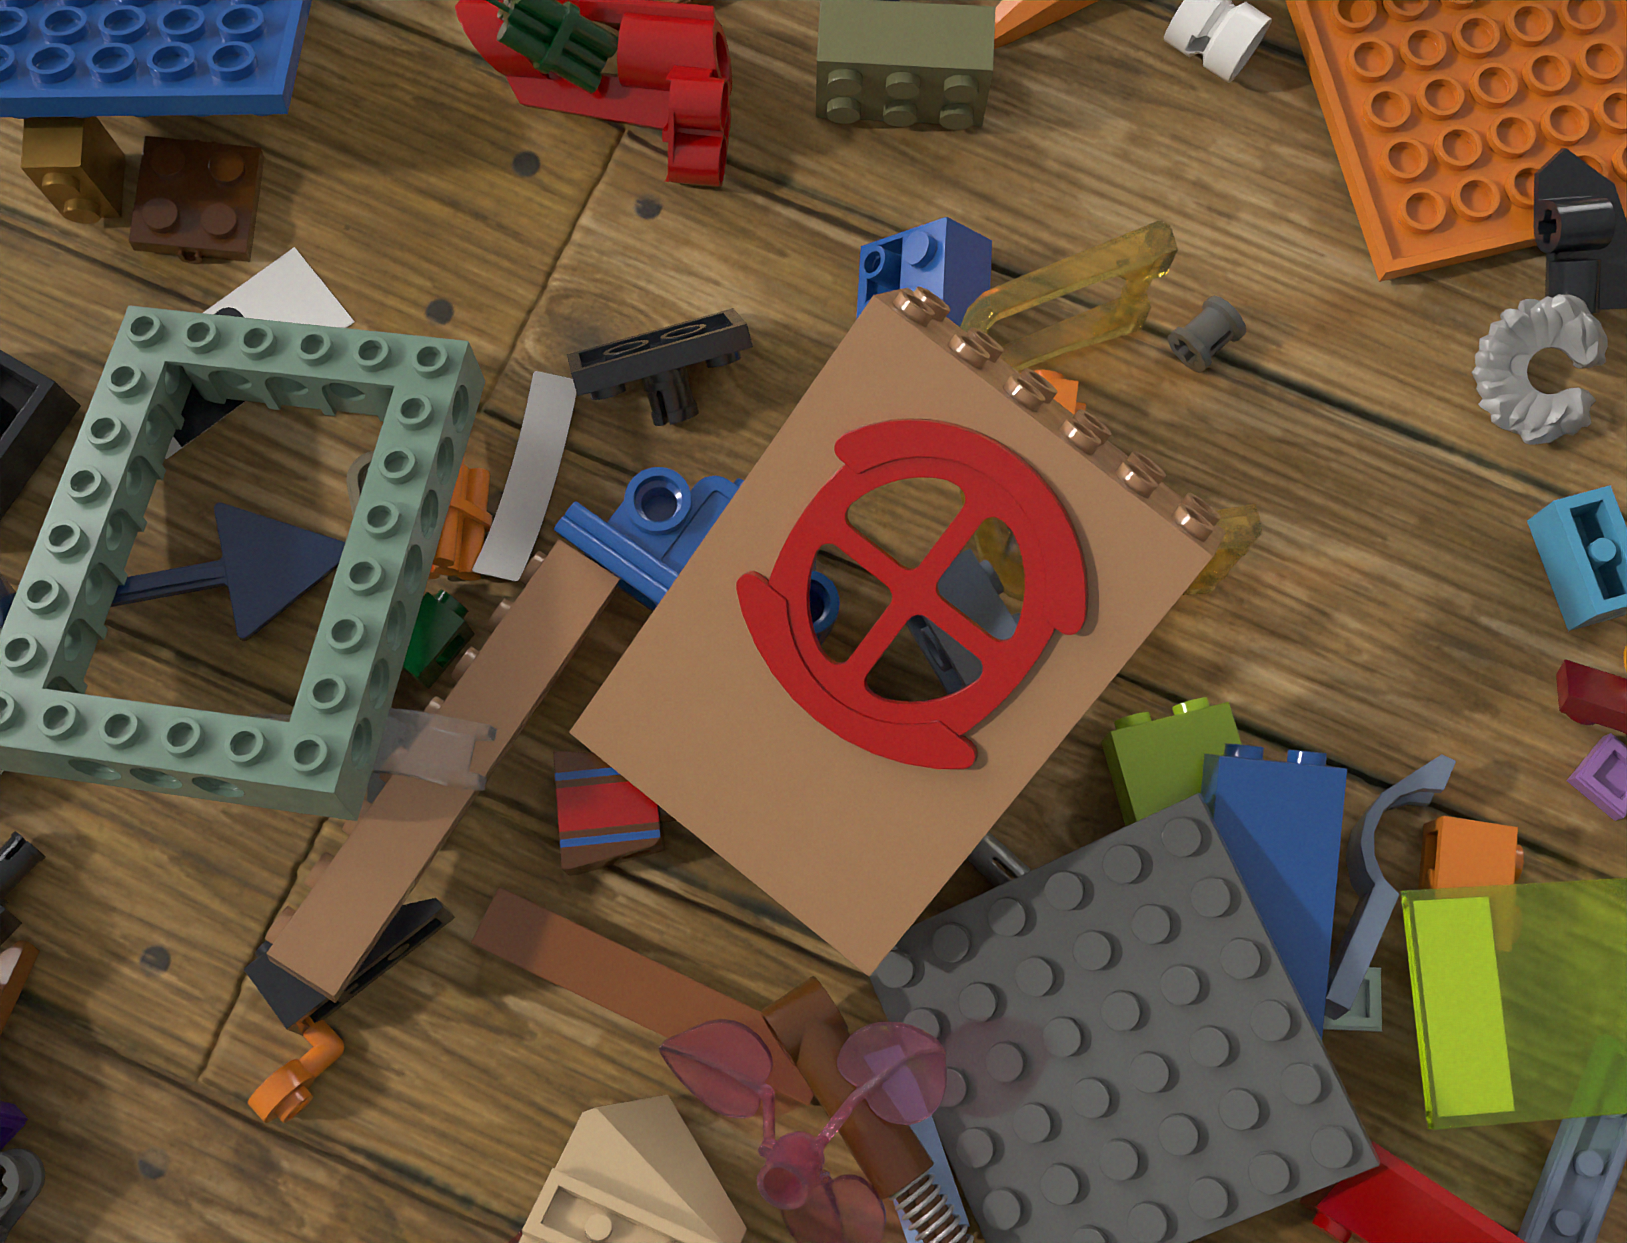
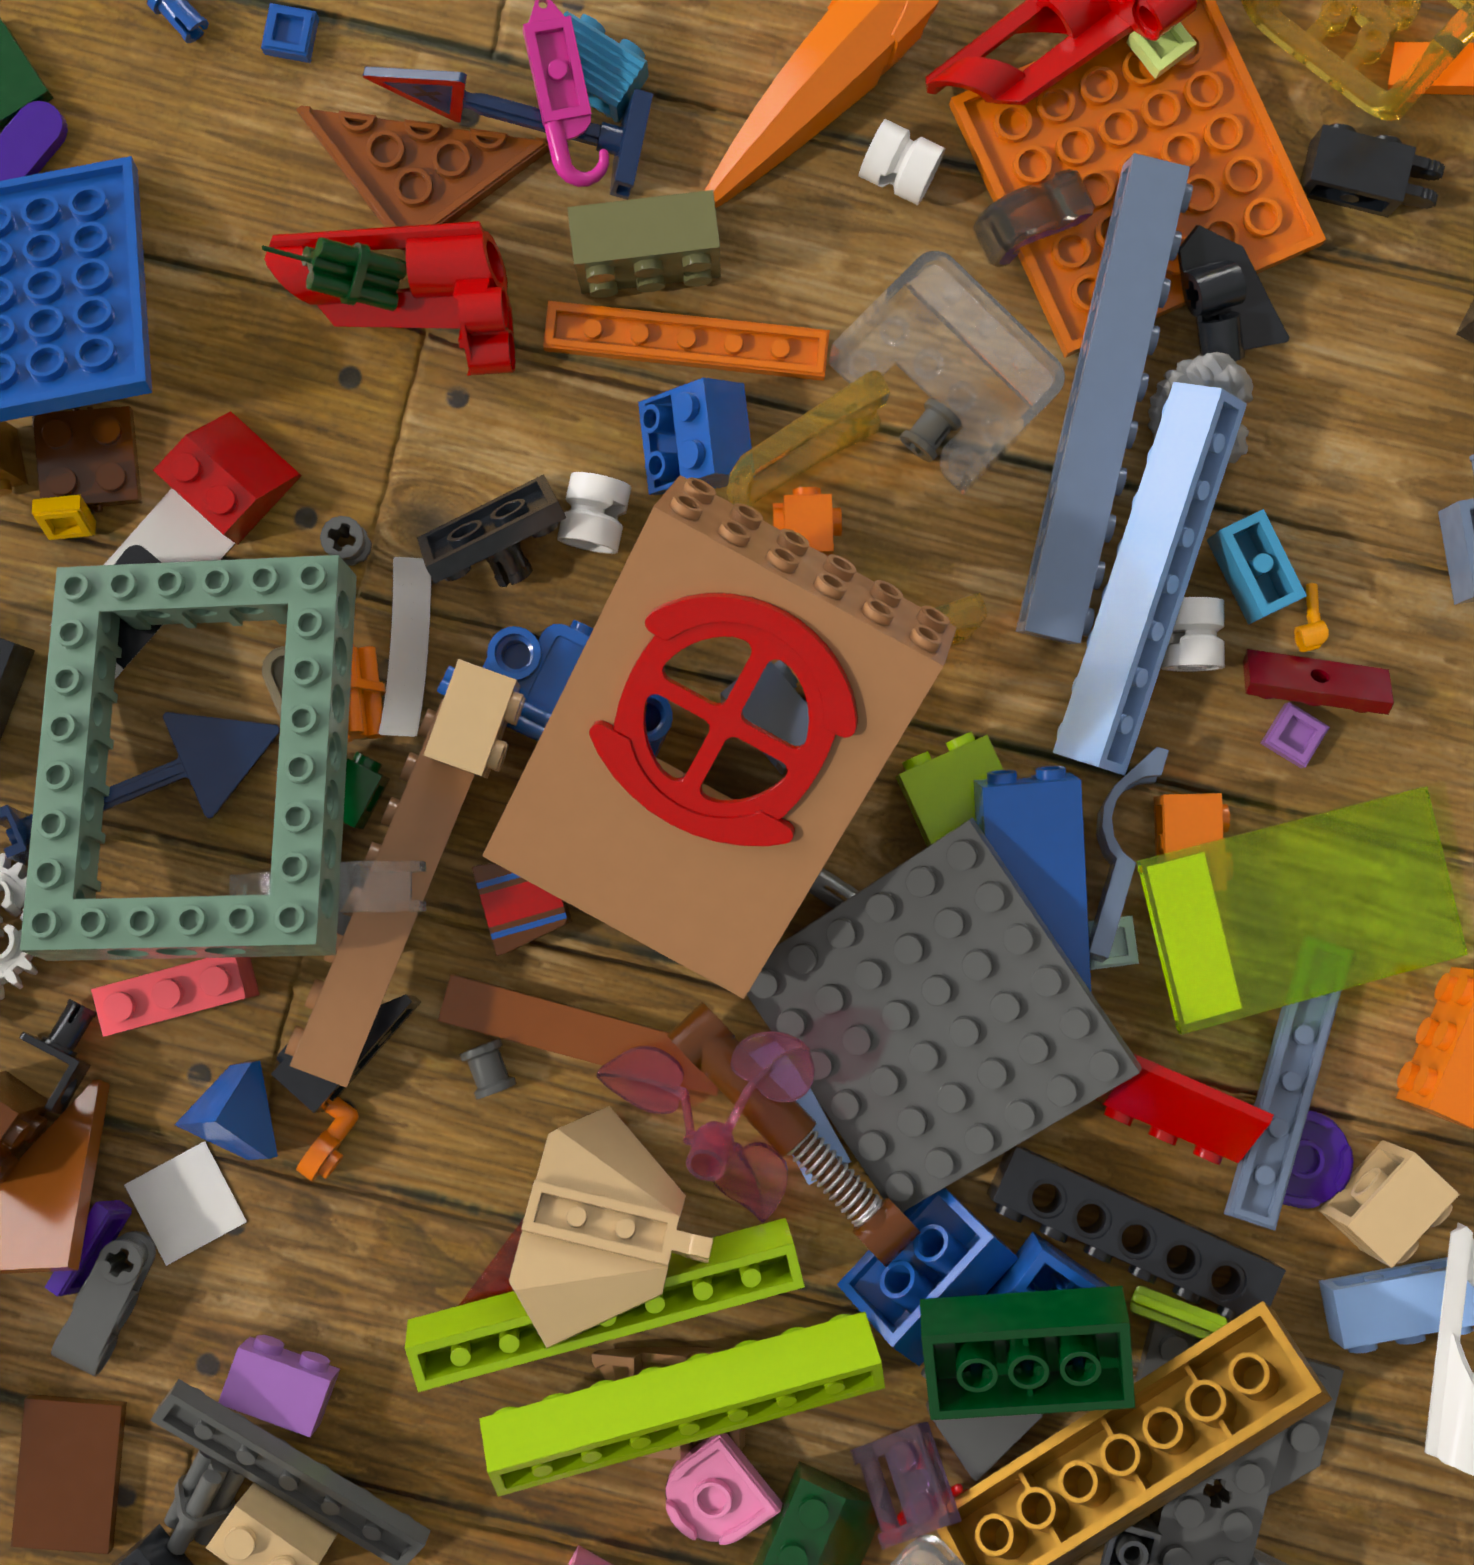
camera: 10 degrees left, 10 degrees up
none -> yellow tile [32,494,96,540]
none -> coral brick [91,957,260,1037]
none -> white sticker [124,1141,247,1266]
none -> red slope [153,411,302,545]
none -> blue slope [175,1060,278,1160]
none -> dark grey bush [320,516,372,566]
none -> tan brick [424,659,526,779]
none -> dark grey bush [459,1038,517,1100]
none -> orange tile [543,301,830,381]
none -> white wheel [557,472,631,554]
none -> clear windscreen [829,251,1065,495]
none -> clear smoke animal [973,169,1095,267]
none -> sand blue brick [1016,153,1193,644]
none -> light blue brick [1053,382,1247,776]
none -> white wheel [1161,597,1225,672]

